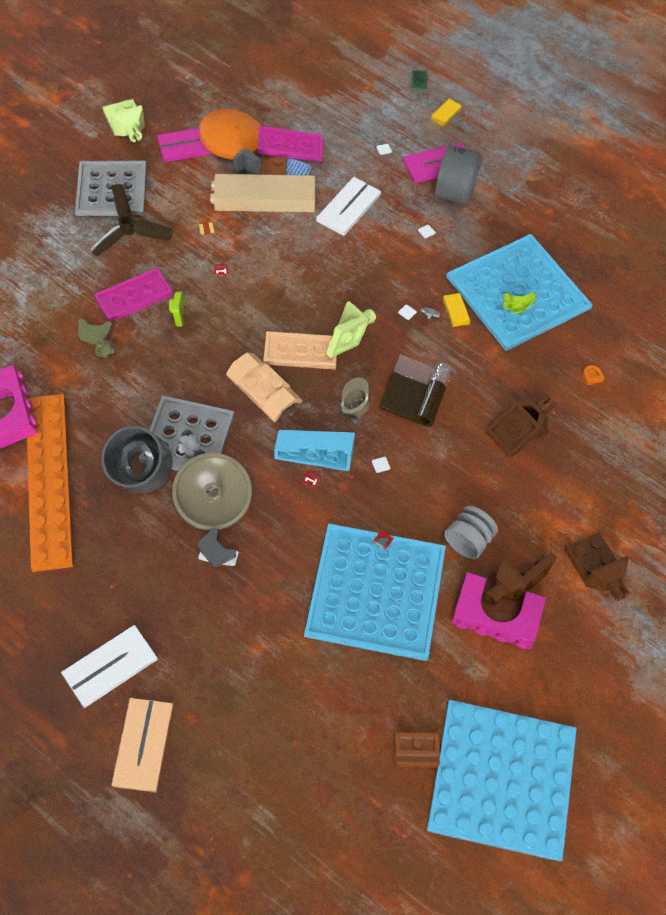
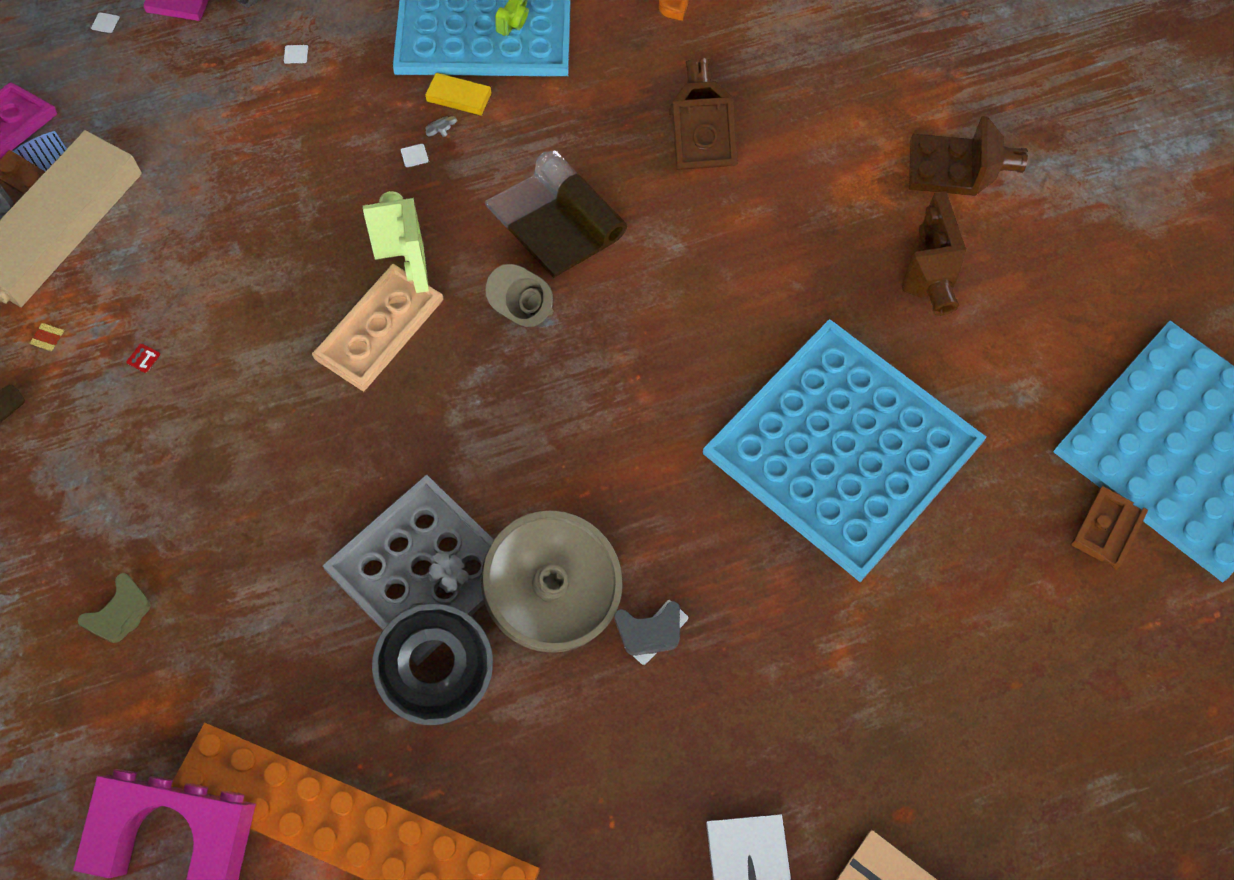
camera: 55 degrees left, 5 degrees up
dark pink tile [94,267,174,322] -> none
olive tile [95,339,114,358] -> none
lime piece [169,291,187,327] -> none
light nougat piece [226,352,302,423] -> none
medium azure wedge [274,430,355,472] -> none
red sticker [302,470,322,488] -> none
white tile [317,177,381,236] -> none
white sticker [372,457,390,473] -> none
sticker [373,531,394,550] -> none
light grey wheel [444,506,498,559] -> none
dark pink arch [452,572,546,649] -> none

